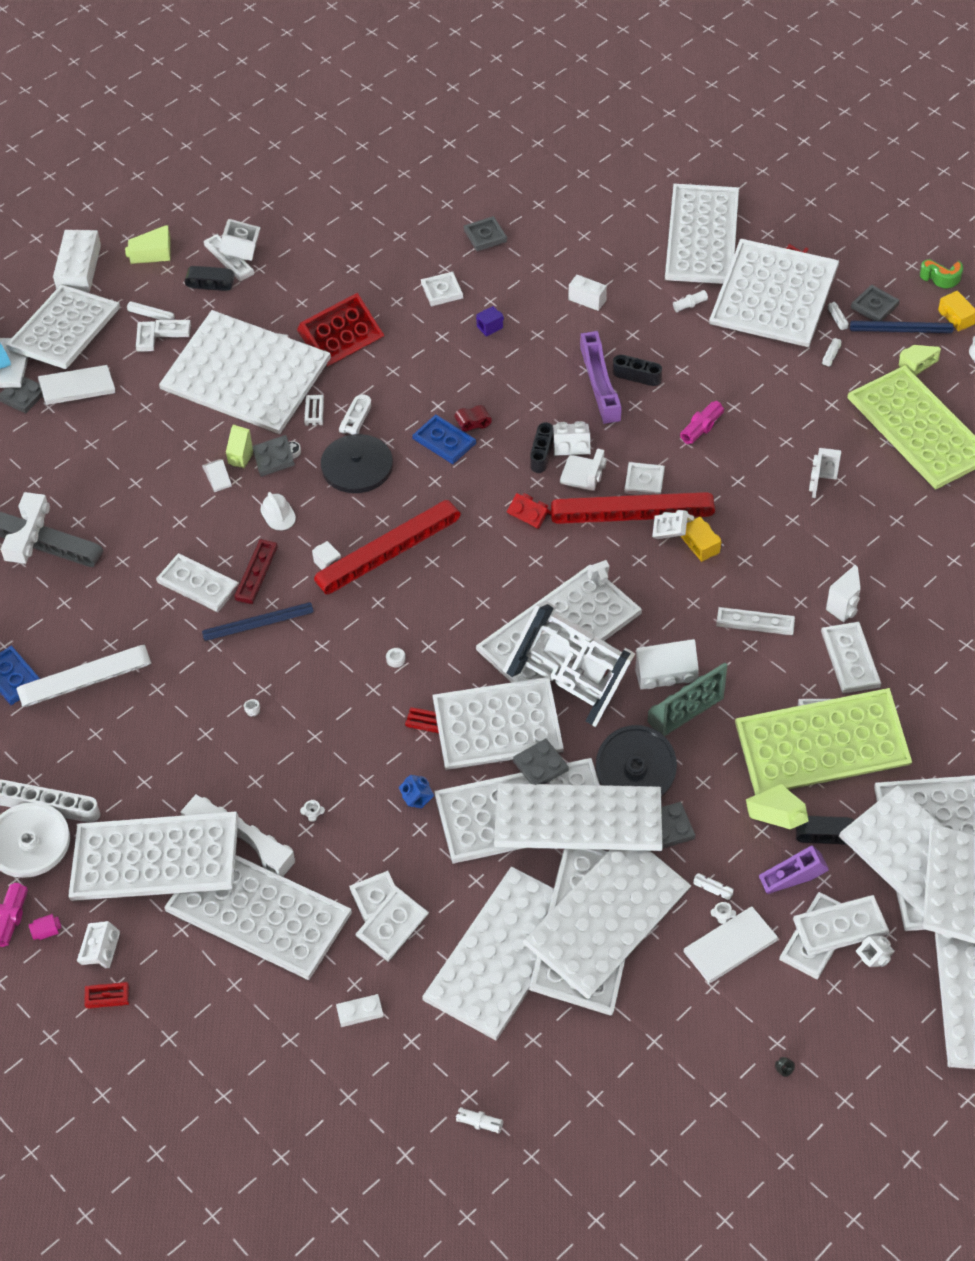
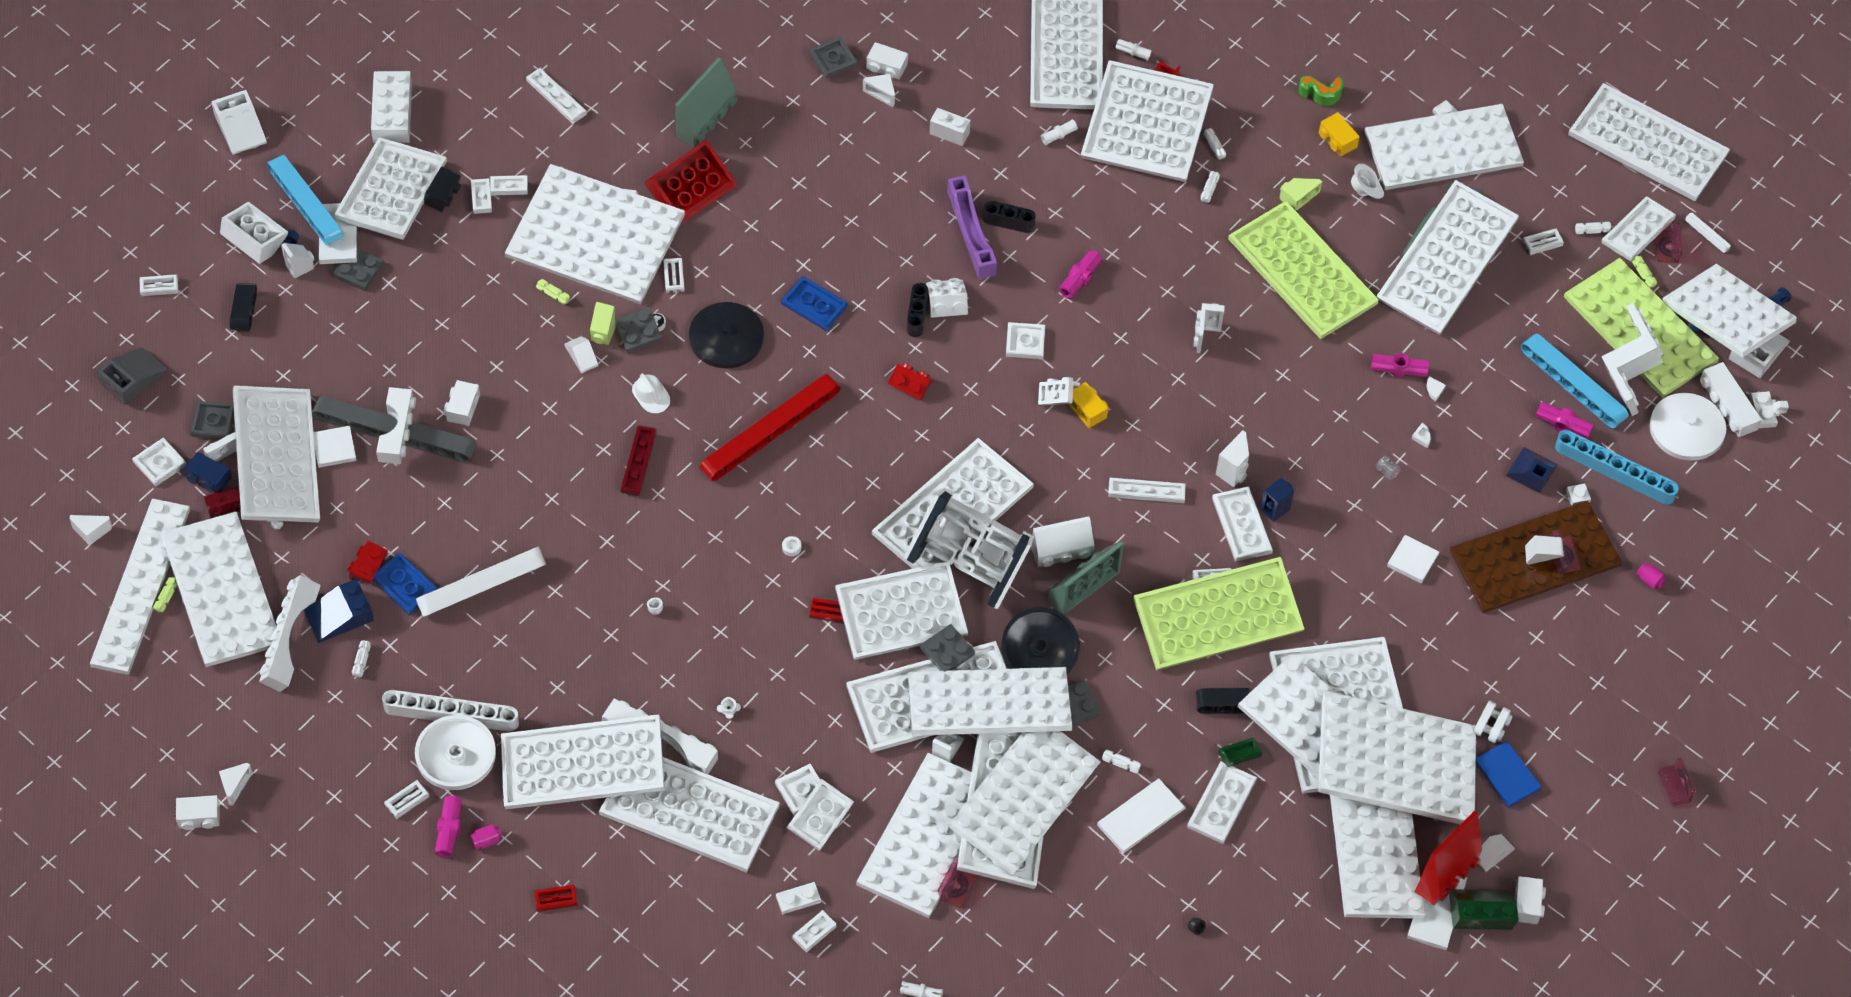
camera: 10 degrees left, 5 degrees up
white tile [38,365,115,405] -> none
white bracket [77,921,120,969] -> none
yellowish green slope [125,226,170,264] -> none
white axle [127,301,175,320] -> none
white tile [156,553,239,612] -> none
black beam [184,266,235,291] -> none
dark blue axle [202,602,313,641] -> none
white brick [219,219,260,261] -> none
white brick [312,541,341,570] -> none
white plate [339,395,371,435] -> none
blue brick [398,775,434,808] -> none
white tile [421,272,463,306] -> none
dark red axle [454,405,492,432] -> none
dark purple brick [476,306,504,337] -> none
red beam [551,492,715,524] -> none
white bracket [560,449,607,491] -> none
white tile [587,560,609,586] -> none
white plate [711,902,736,924] -> none
yellowish green slope [746,784,808,829] -> none
medium lavender slope [758,845,829,894] -> none
white tile [793,895,889,956] -> none
dark blue axle [850,321,954,333] -> none
dark grey plate [851,285,900,321] -> none
white brick [856,936,895,967] -> none
none -> black brick [424,166,461,212]
none -> white brick [444,380,480,426]
none -> yellowish green axle [536,279,570,305]
none -> sand green slope [675,57,737,148]
none -> white plate [792,910,836,953]
none -> white slope [863,74,895,107]
none -> white brick [866,42,908,80]
none -> white slope [932,734,964,762]
none -> clear pink panel [938,857,978,908]
none -> white axle [1116,39,1152,61]
none -> dark green tile [1218,738,1263,767]
none -> dark blue brick [1261,477,1294,522]

